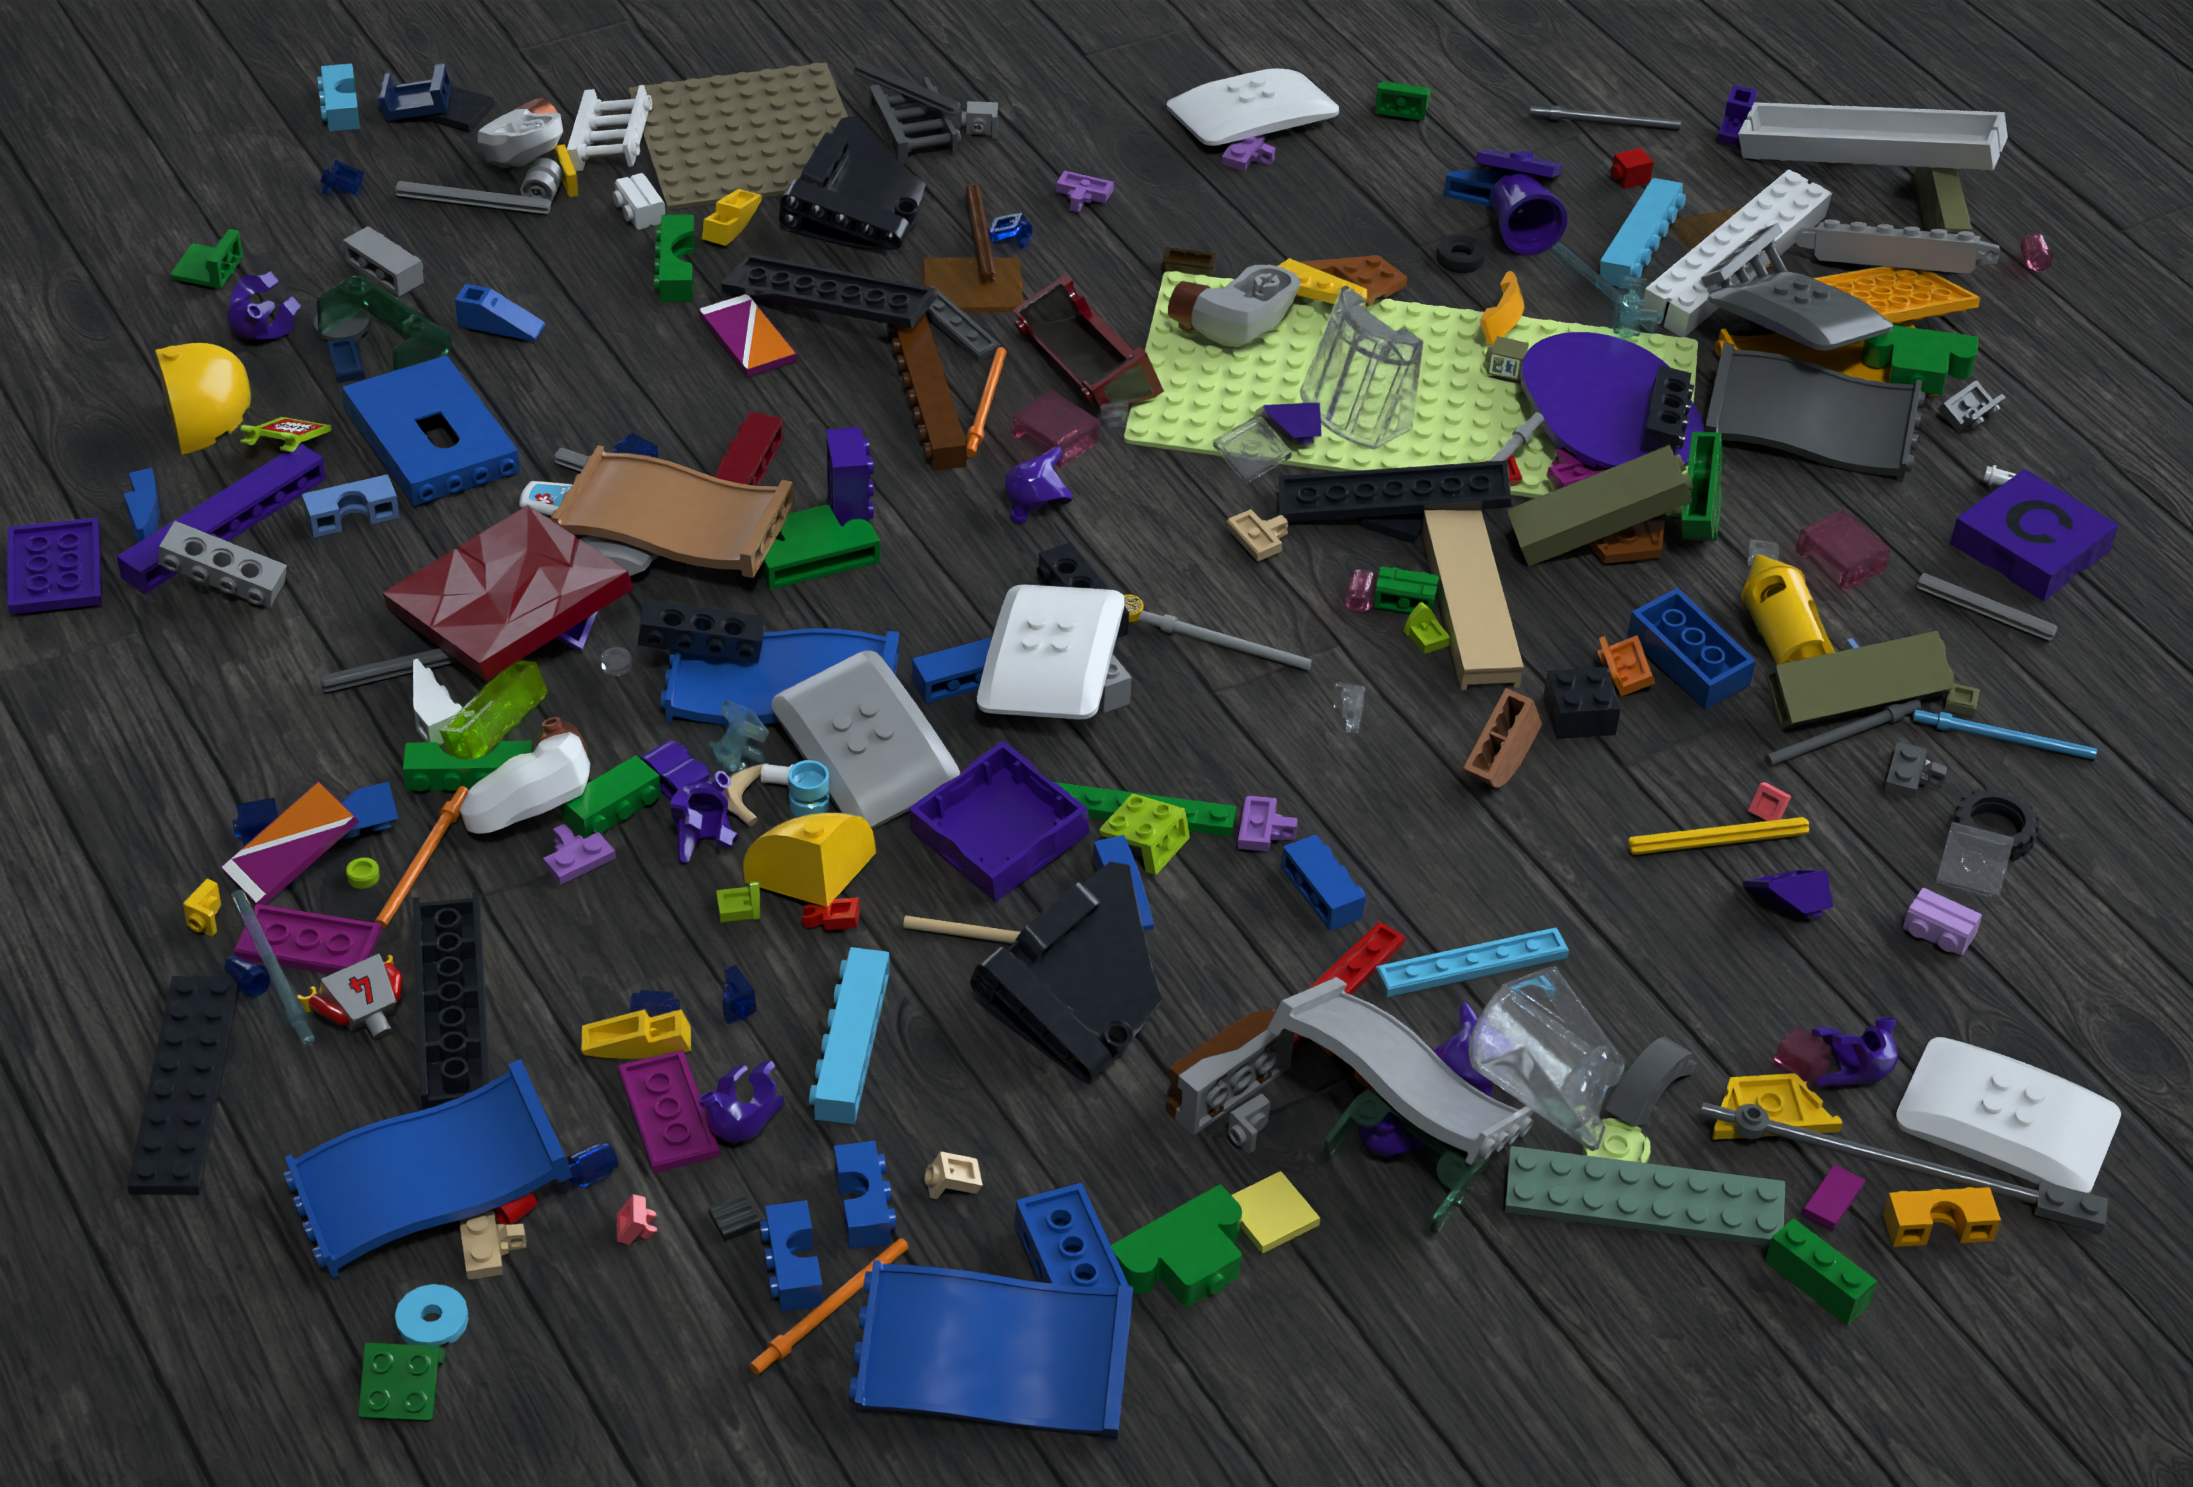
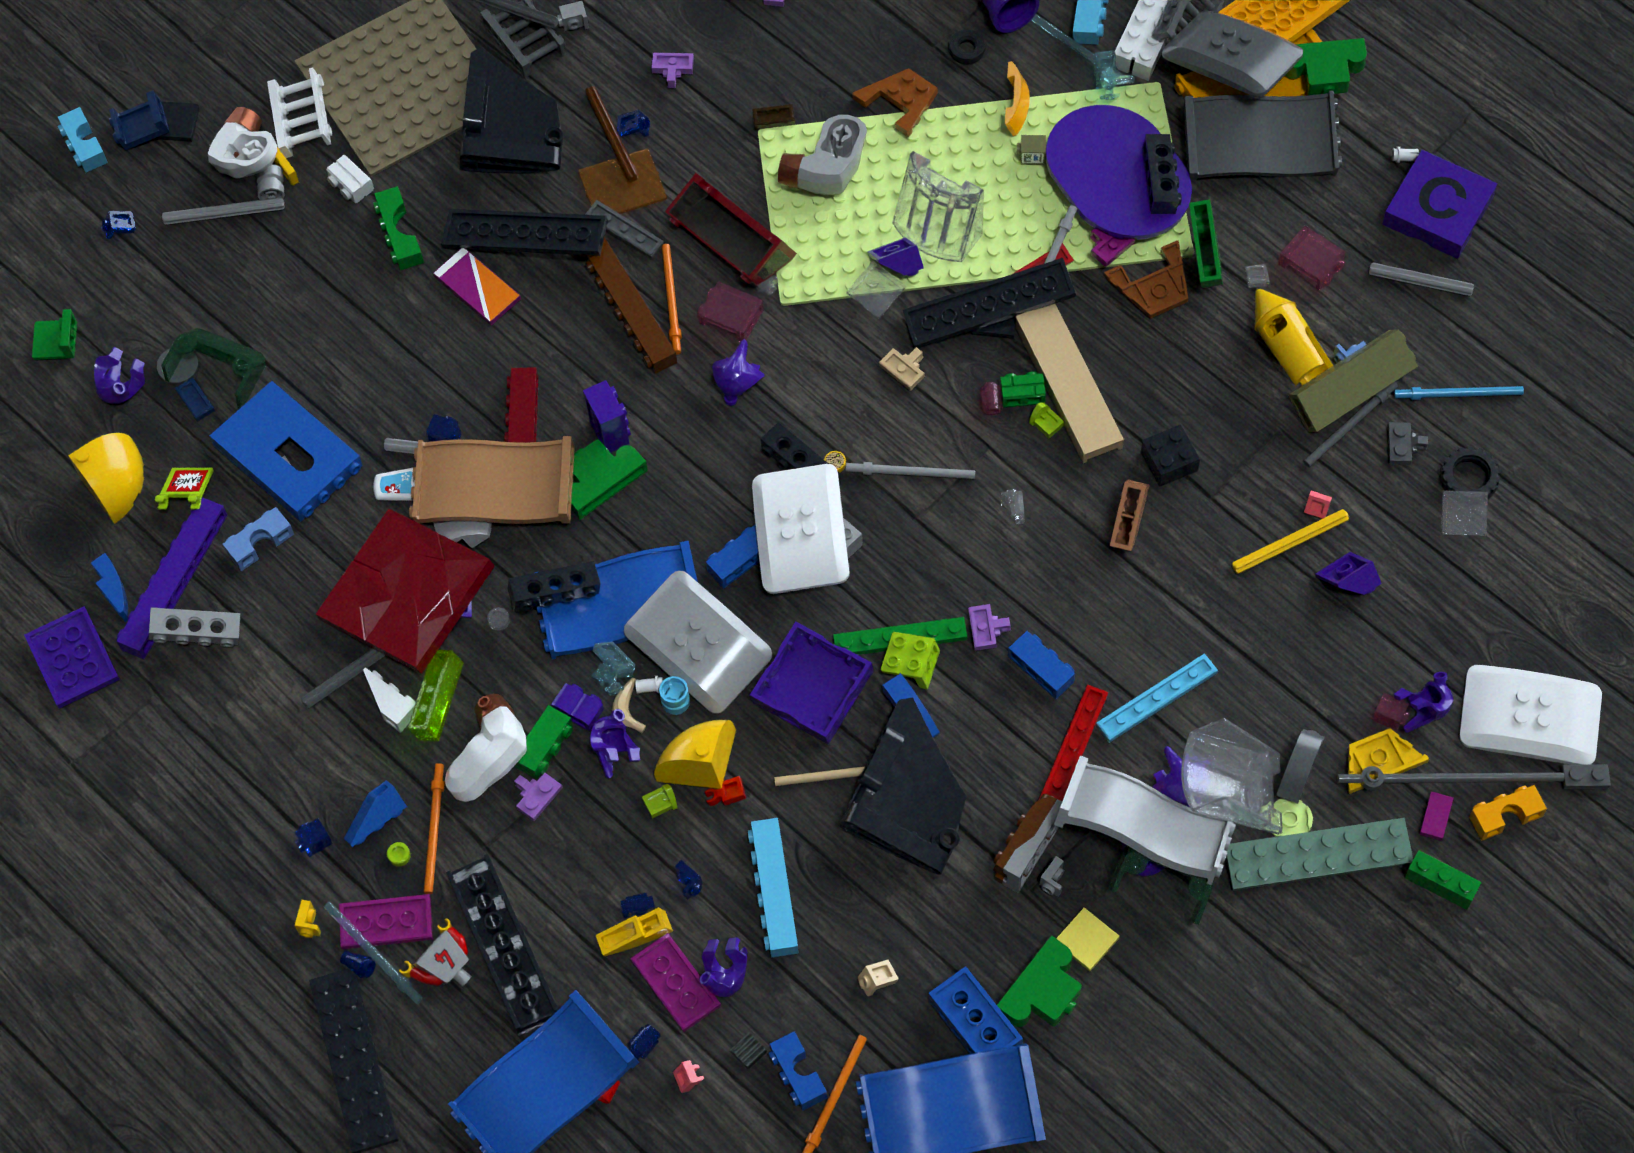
camera: 10 degrees left, 20 degrees up
tile [221,781,359,905] -> none
light grey brick [343,226,424,296] -> none
green arch [403,740,533,791] -> none
blue slope [455,284,545,342] -> none
tan hinge [459,1210,526,1280] -> none
yellow slope [702,189,762,246] -> none
blue arch [834,1141,896,1249] -> none
yellow wing [1278,258,1367,308] -> none
olive brick [1507,445,1694,567] -> none
orange bracket [1598,635,1655,697] -> none
blue brick [1627,588,1756,710] -> none
lavender brick [1903,888,1982,956] -> none
dark grey bracket [1938,380,2006,434] -> none
olive tile [1944,684,1980,717] -> none

